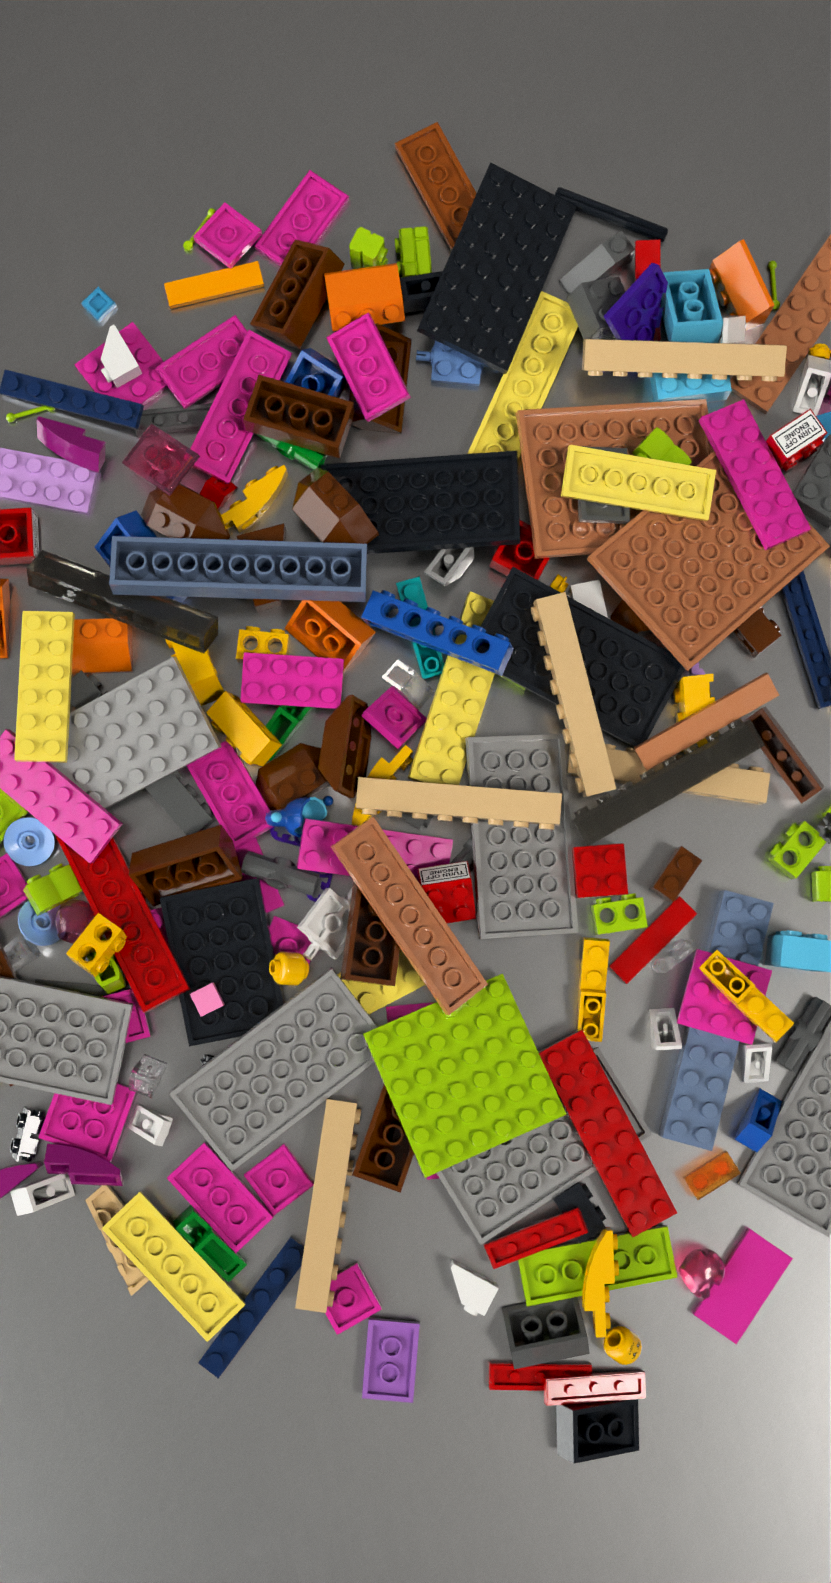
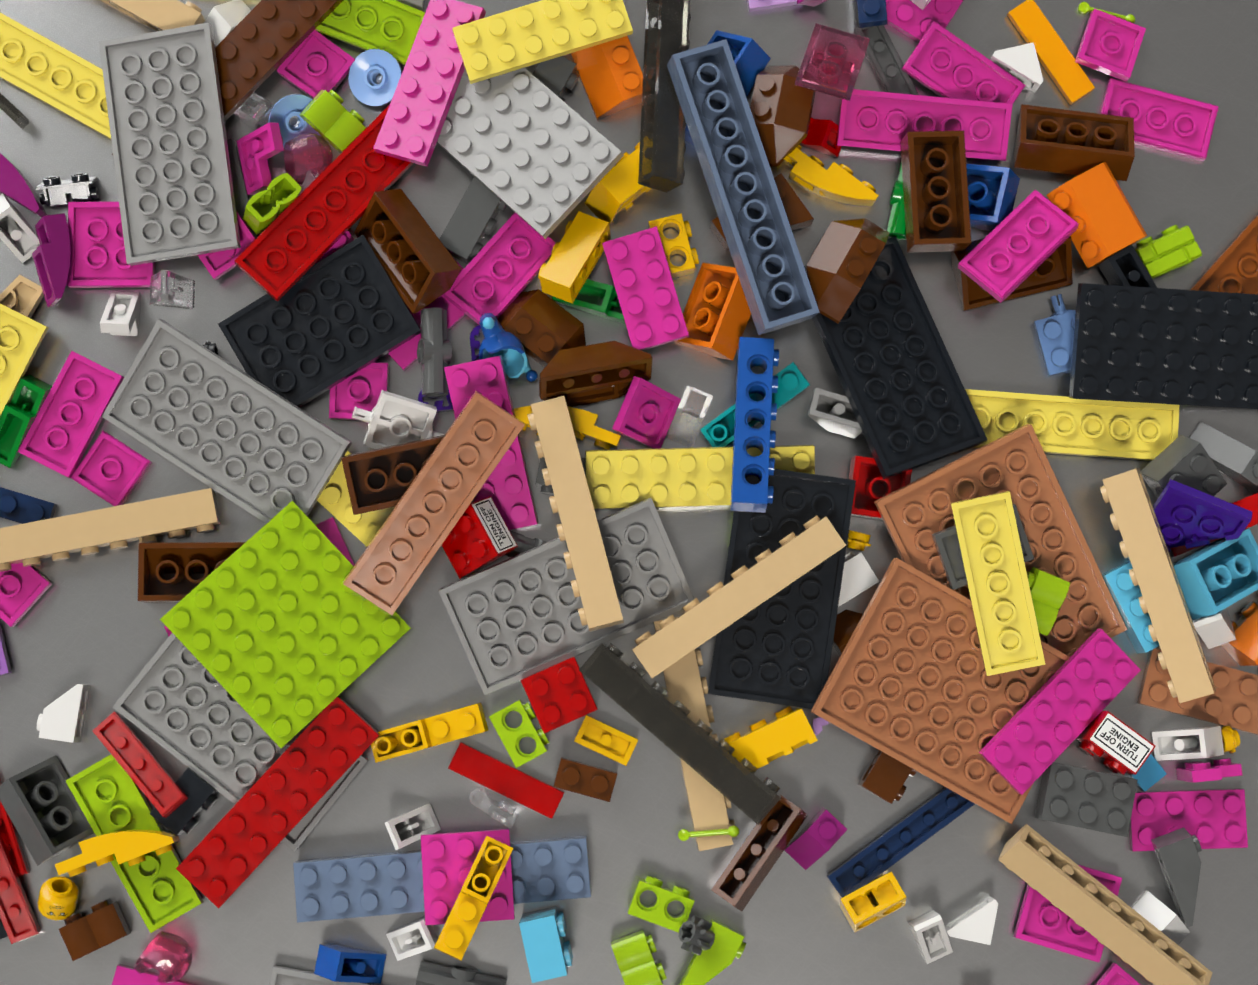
camera: 65 degrees right, 0 degrees up
yellow brick [66,913,127,977] -> none
bright pink tile [190,982,225,1017] -> none
yellow head [269,952,309,986] -> none
lime brick [349,227,388,269] -> none
nougat tile [633,673,780,770] -> none
clear orange plate [683,1150,741,1200] -> none
none -> reddish brown brick [59,900,131,961]
none -> dark pink plate [236,122,284,195]
none -> yellow plate [574,715,638,766]
none -> lime hinge [678,825,739,841]
none -> magenta slope [784,807,848,870]
none -> white slope [990,42,1043,93]

